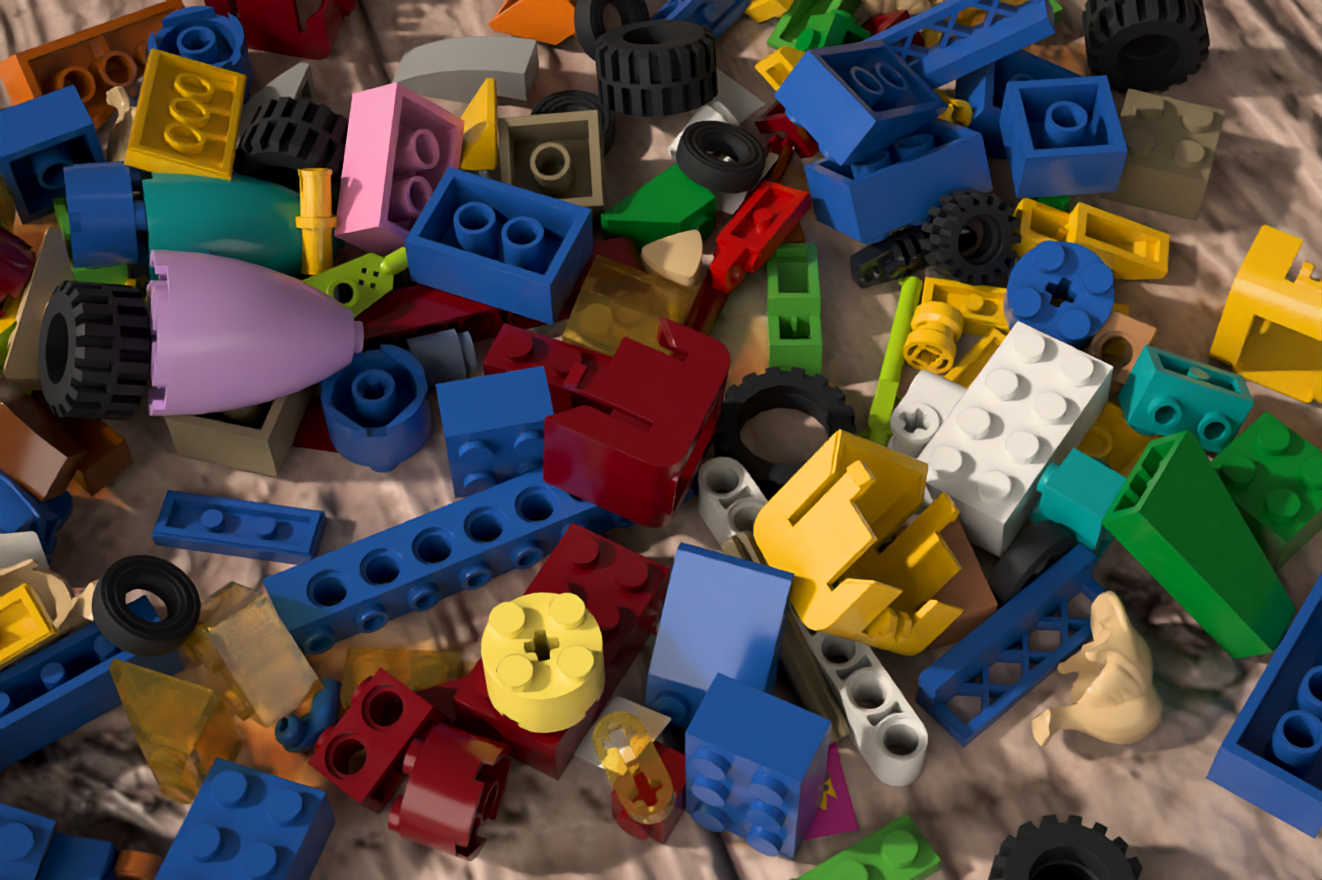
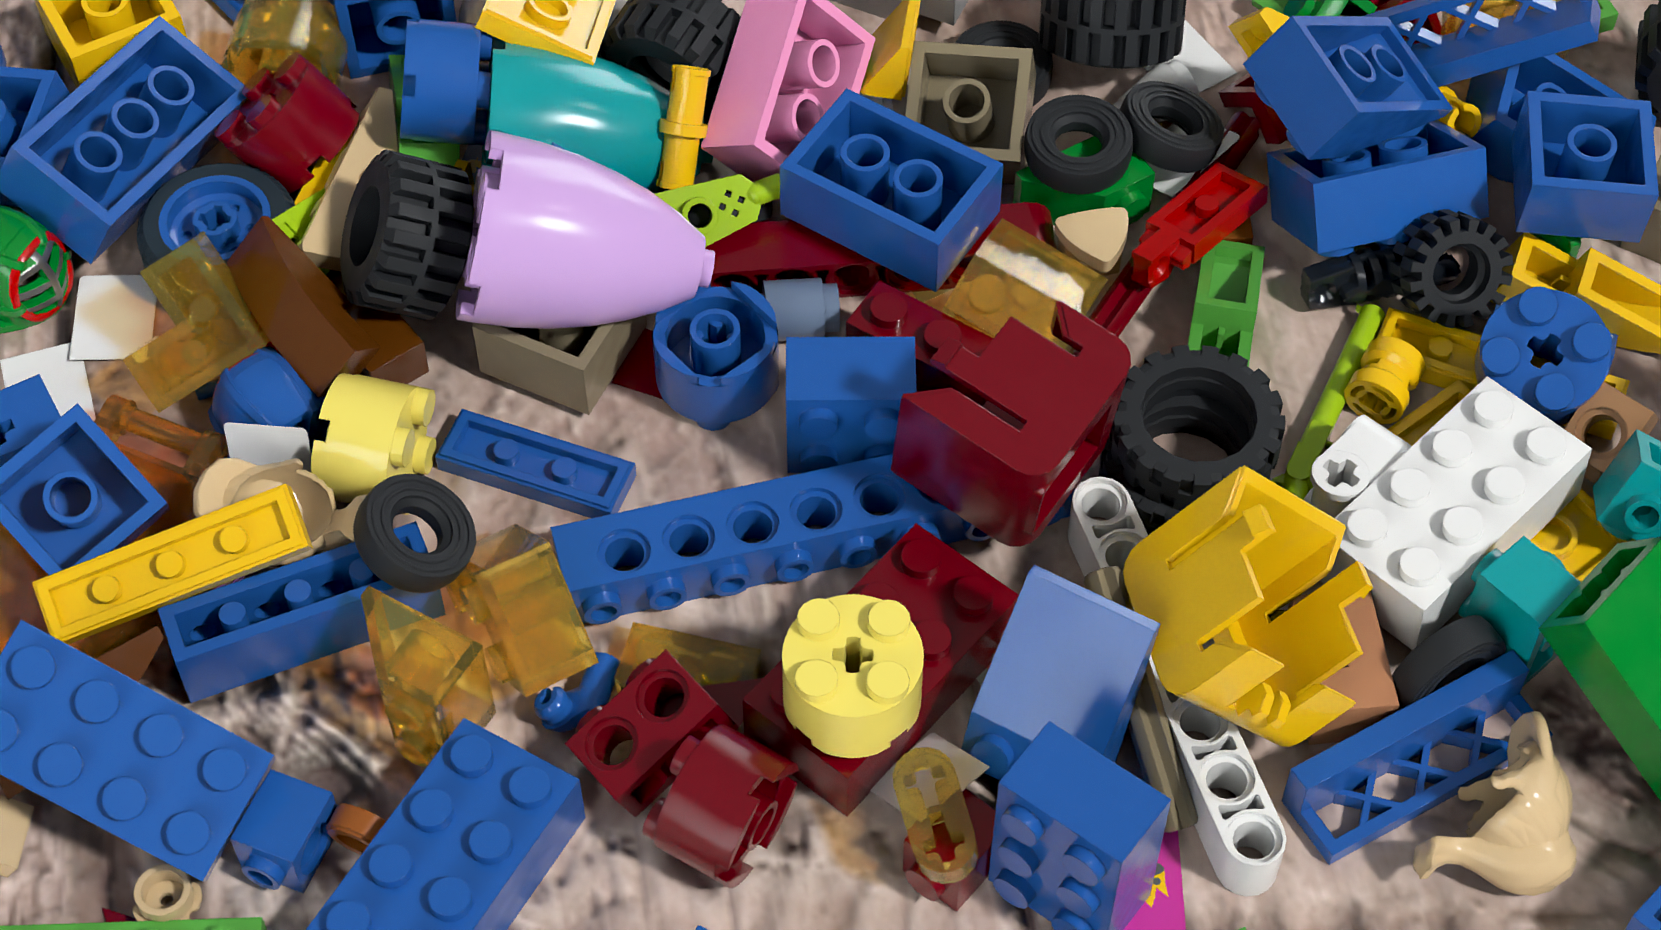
camera: 10 degrees right, 0 degrees up
none -> light yellow brick [311,373,436,515]
none -> black tyre [1024,95,1133,194]
none -> black tyre [1109,345,1286,511]

